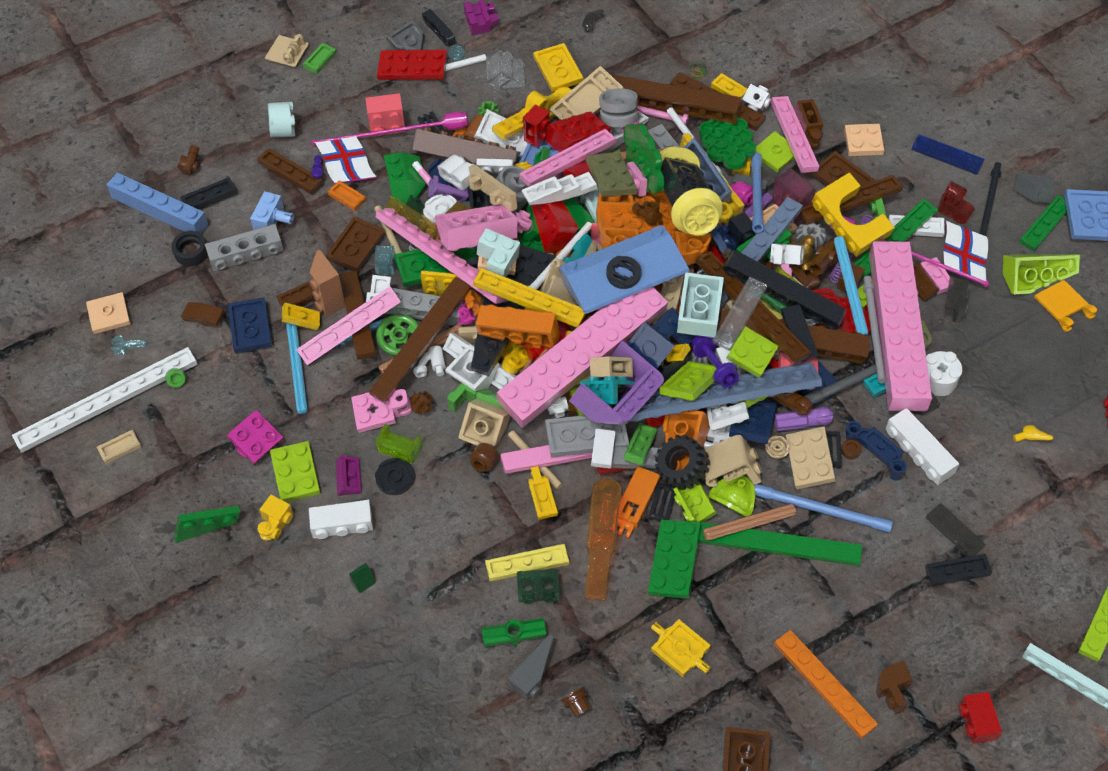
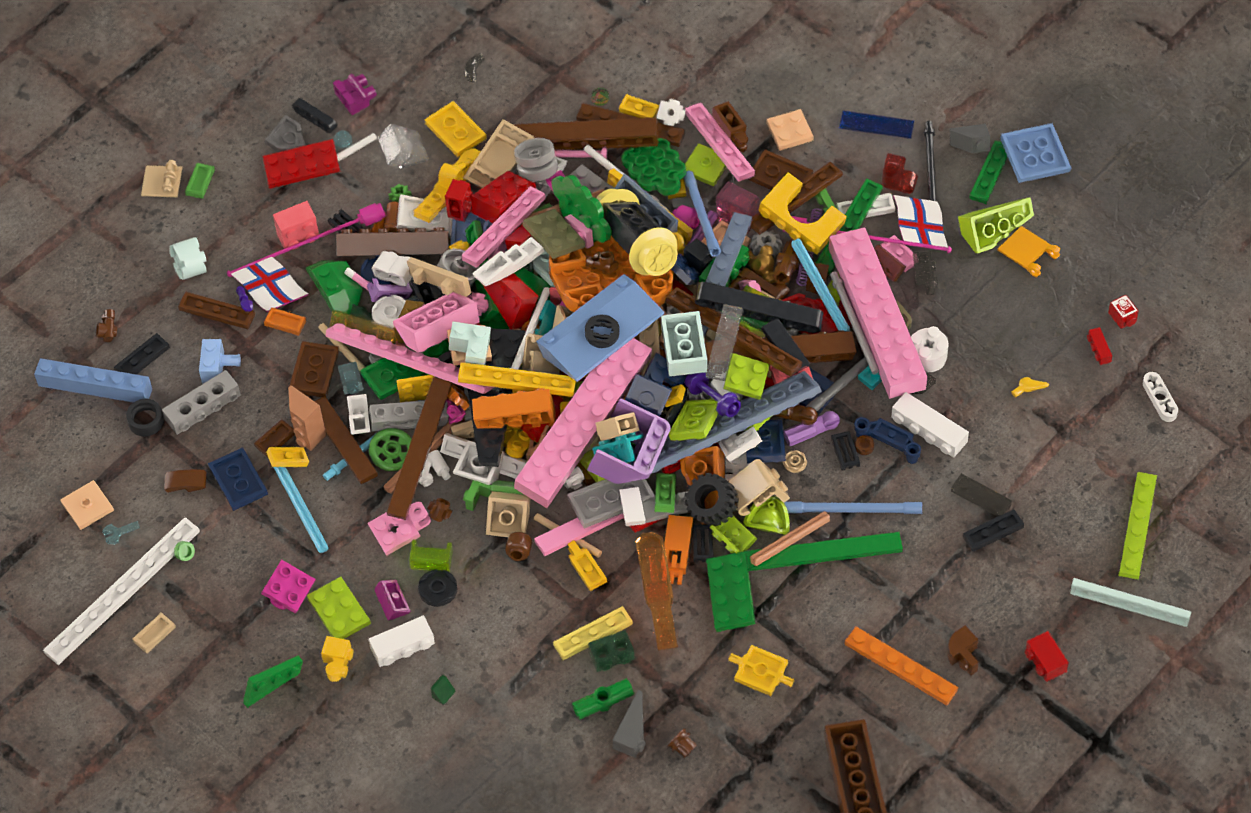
camera: 15 degrees left, 0 degrees up
bright pink plate [296,286,401,365] -> none
white plate [476,159,514,179] -> none
white brick [770,244,805,265] -> none
tan plate [786,427,836,489] -> none

